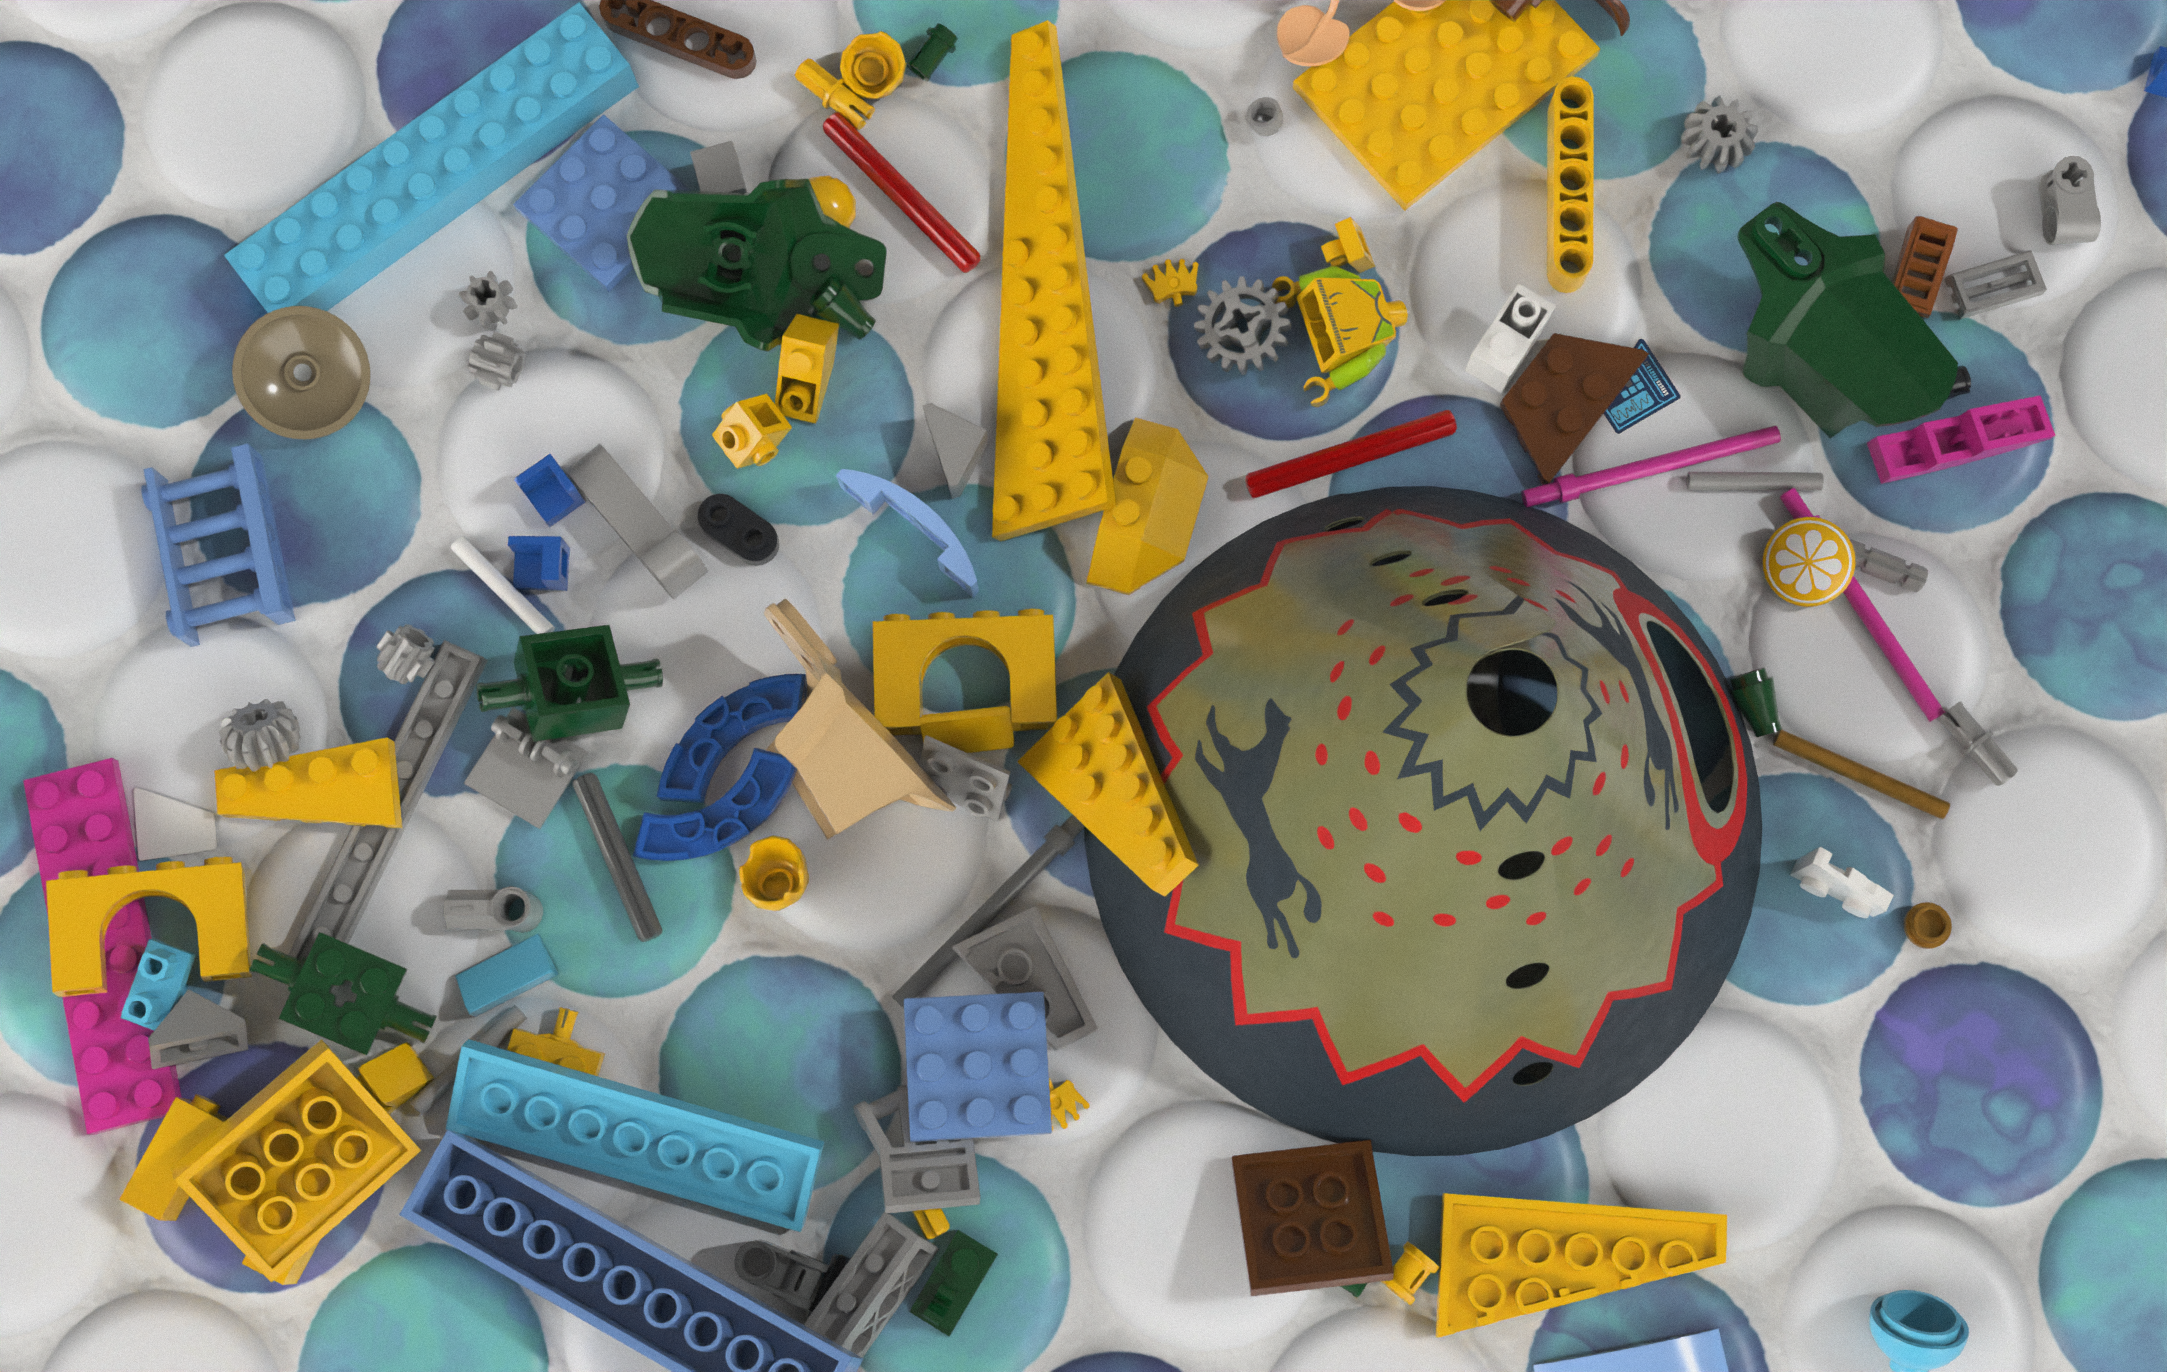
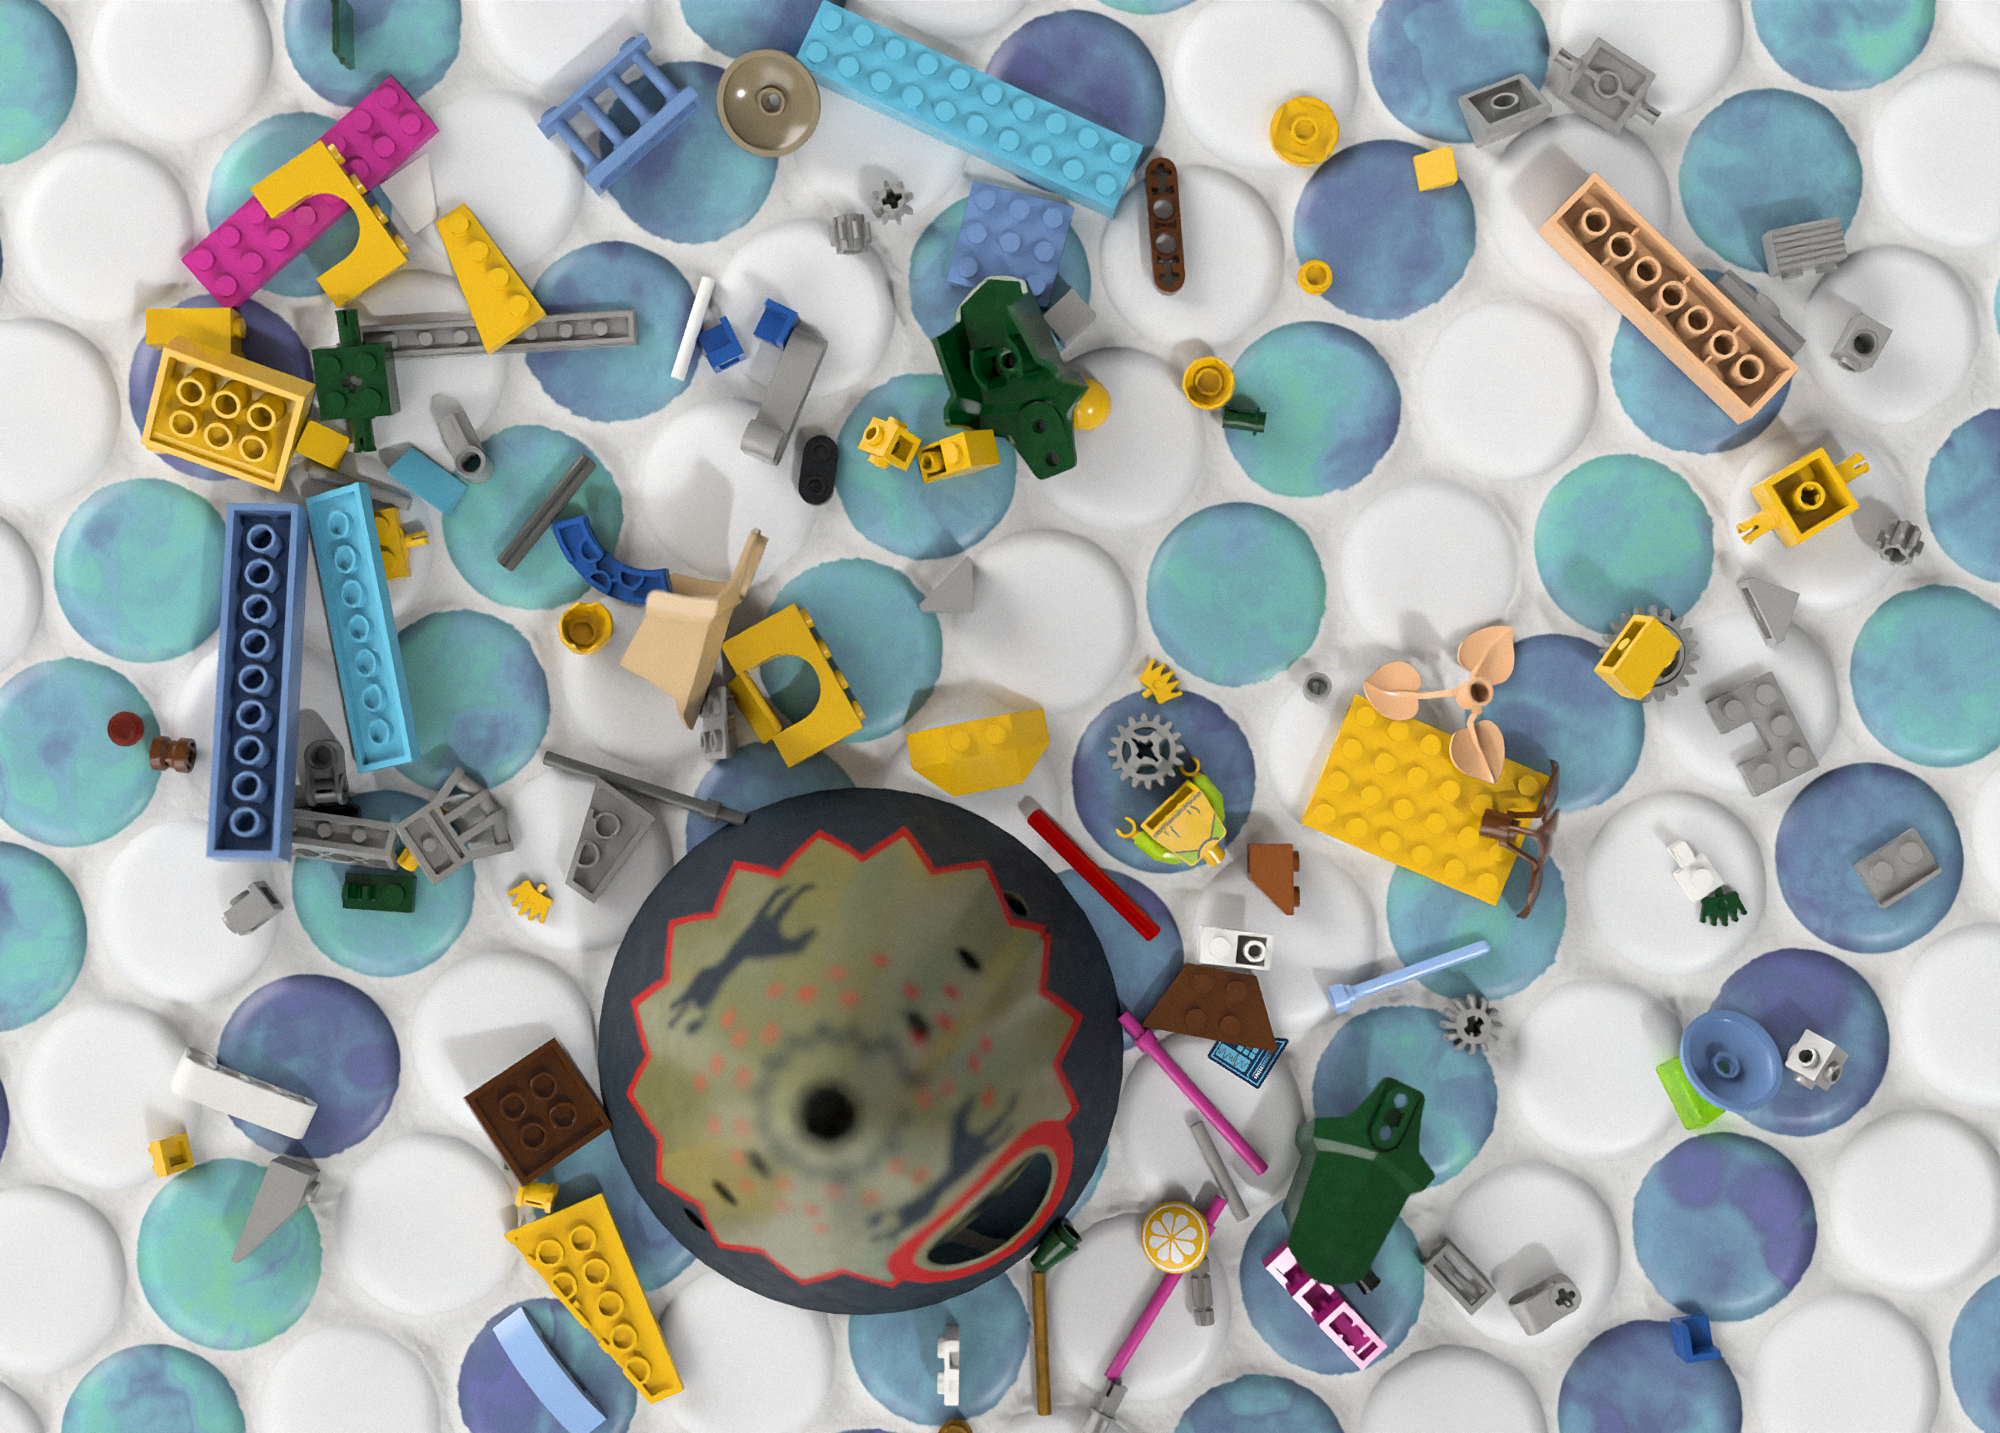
camera: 55 degrees right, 10 degrees up
medium azure hips [120,938,197,1031] -> none
light grey slope [148,990,248,1069] -> none
light grey gear [219,699,301,772] -> none
light grey gear [376,624,435,684] -> none
light grey hinge [464,707,589,829] -> none
dark green brick [477,625,663,742] -> none
blue tile [657,674,807,803] -> none
yellow axle [795,58,875,130] -> none
dark green cone [810,276,876,340] -> none
red axle [822,112,981,273] -> none
light blue slope [836,469,979,598] -> none
medium blue plate [903,992,1052,1142] -> none
yellow wing [992,20,1116,541] -> none
yellow wing [1017,672,1199,896] -> none
yellow tile [1321,217,1375,273] -> none
yellow beam [1547,76,1594,293] -> none
dark orange slope [1892,216,1958,318] -> none
none -> dark orange slope [1247,843,1300,915]
none -> light blue piece [1327,940,1491,1014]

